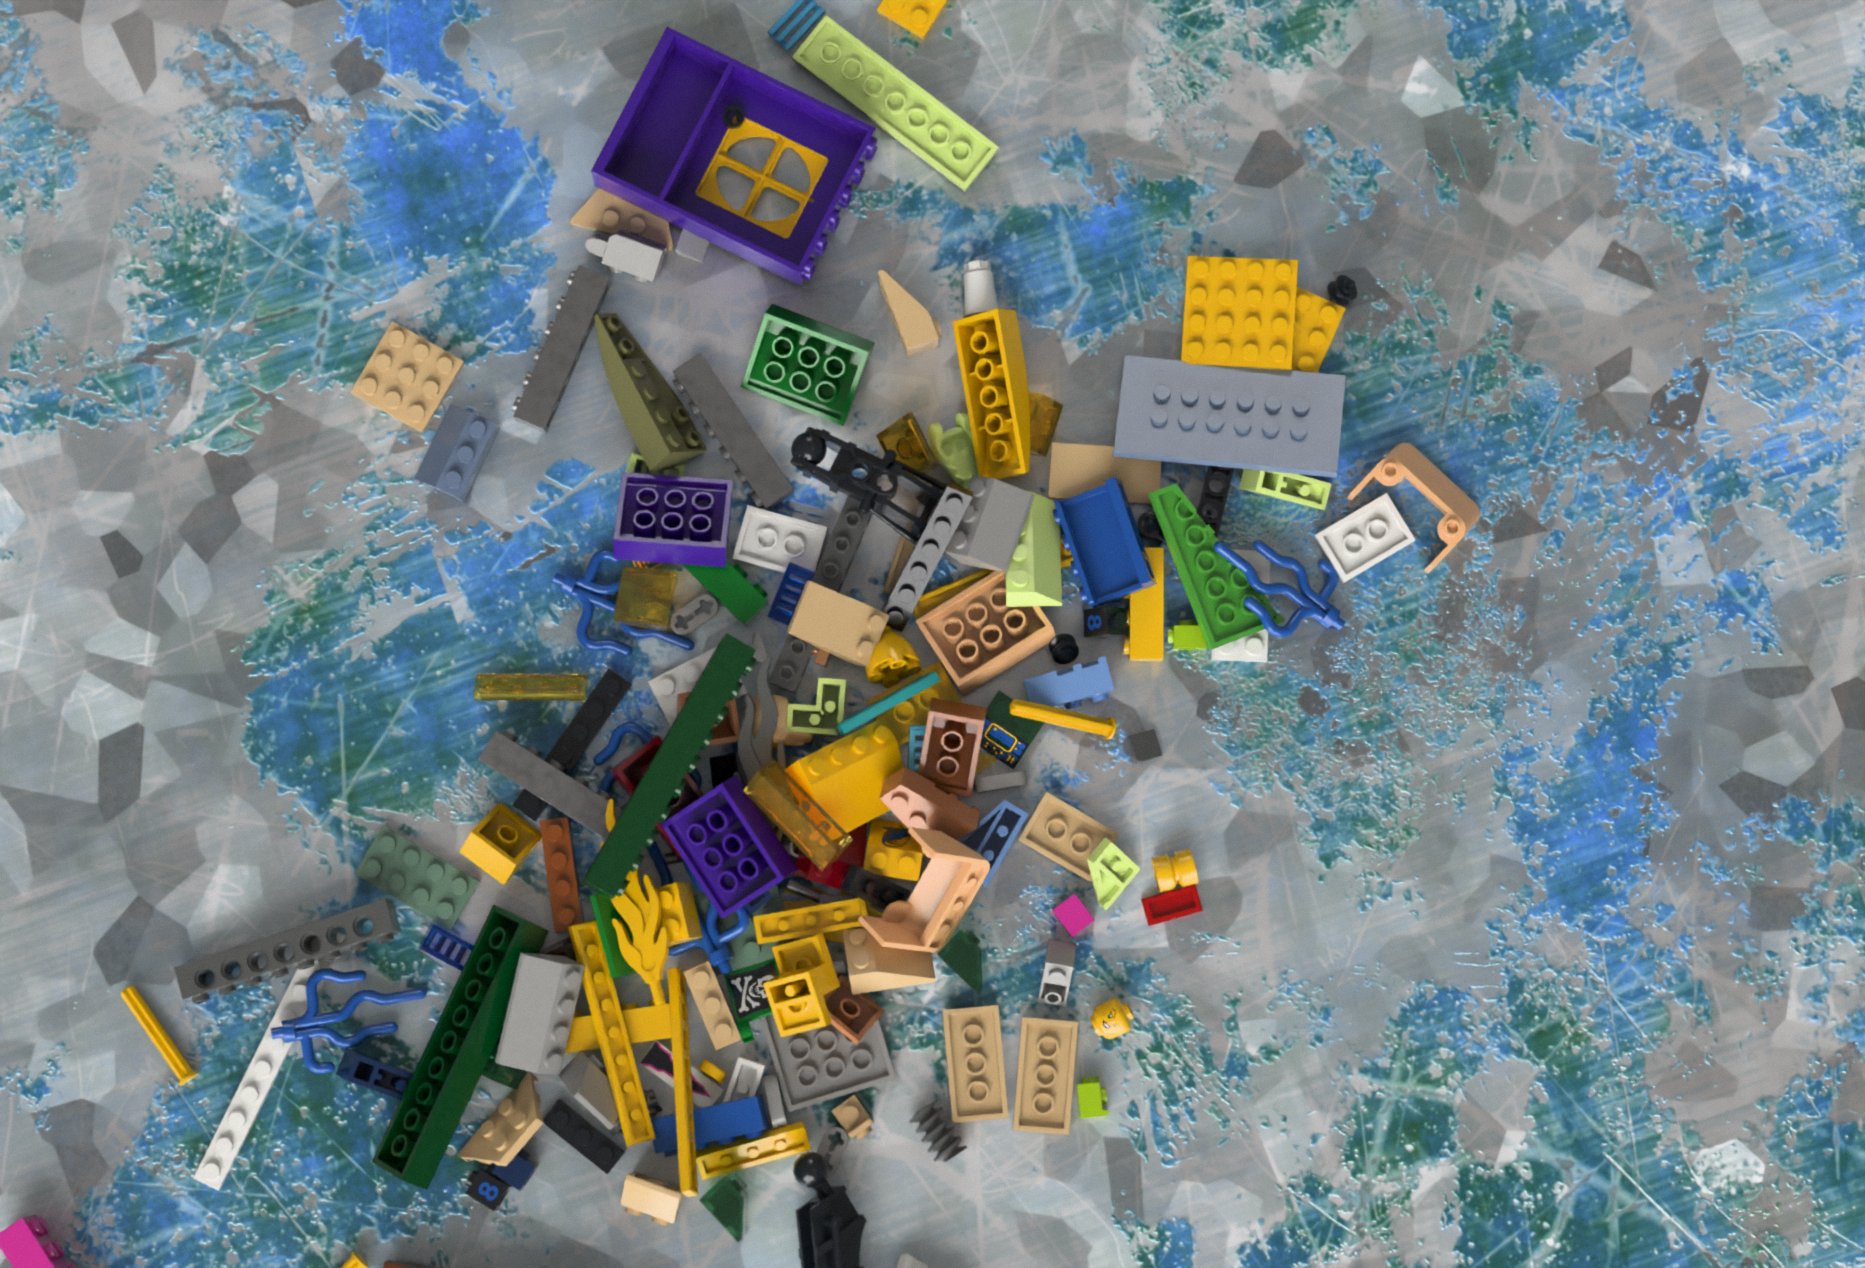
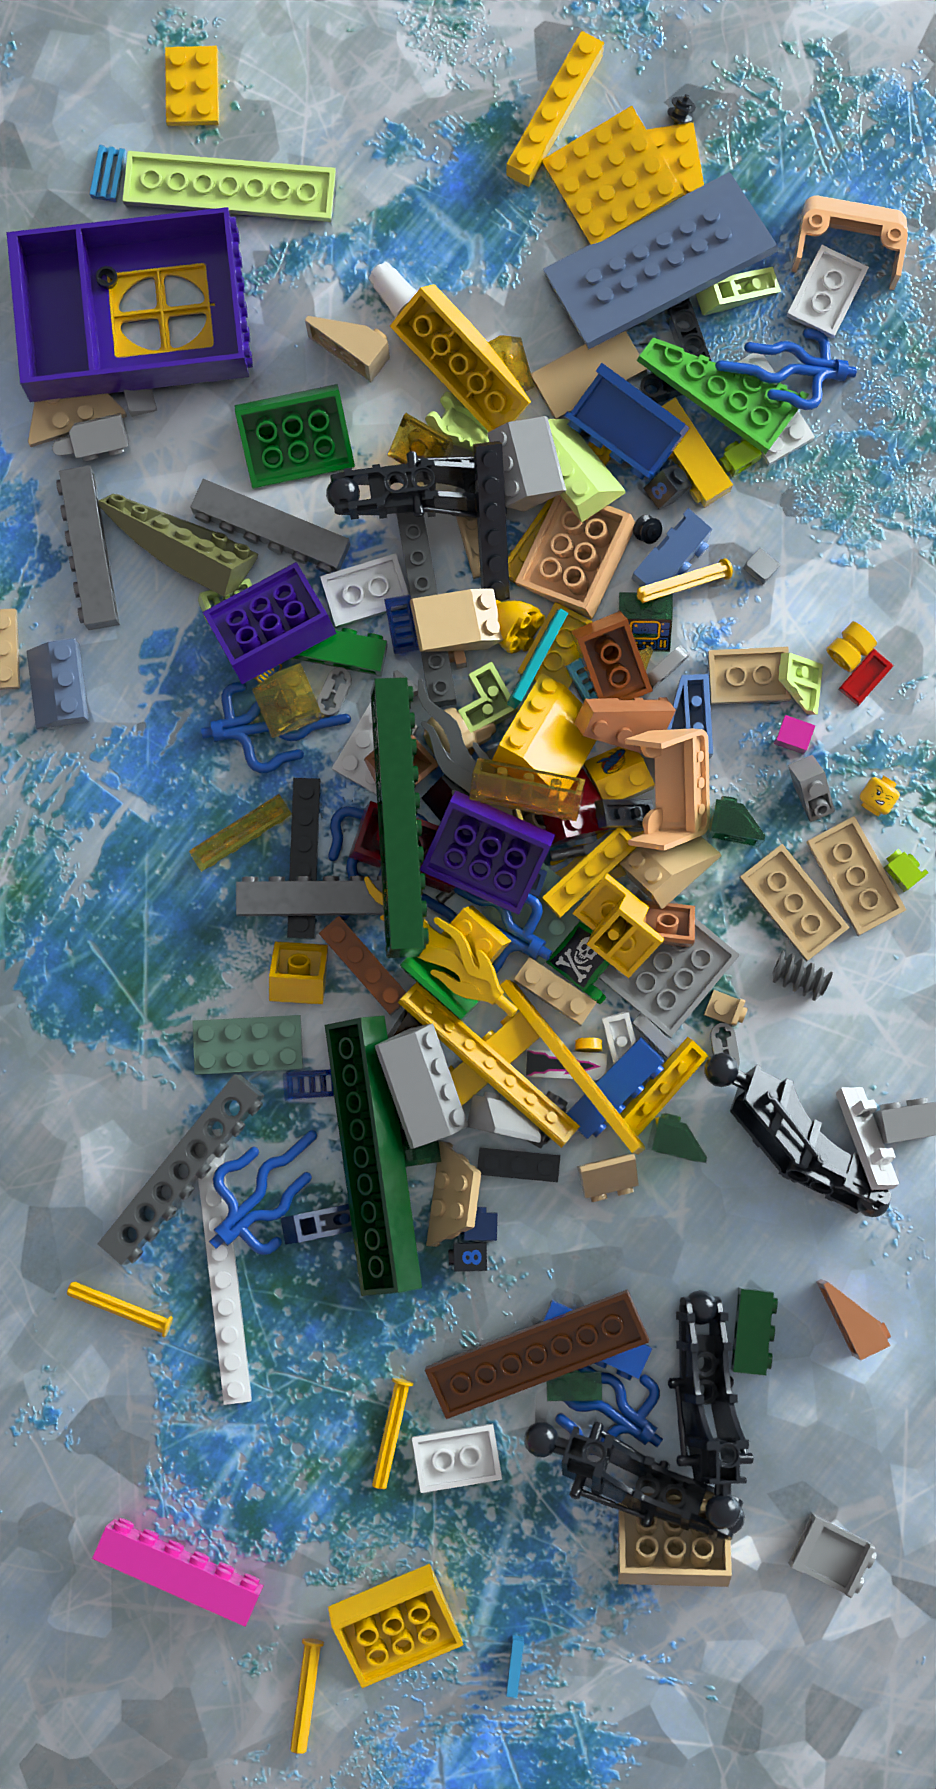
camera: 30 degrees left, 0 degrees up
none -> yellow brick [506,31,604,187]

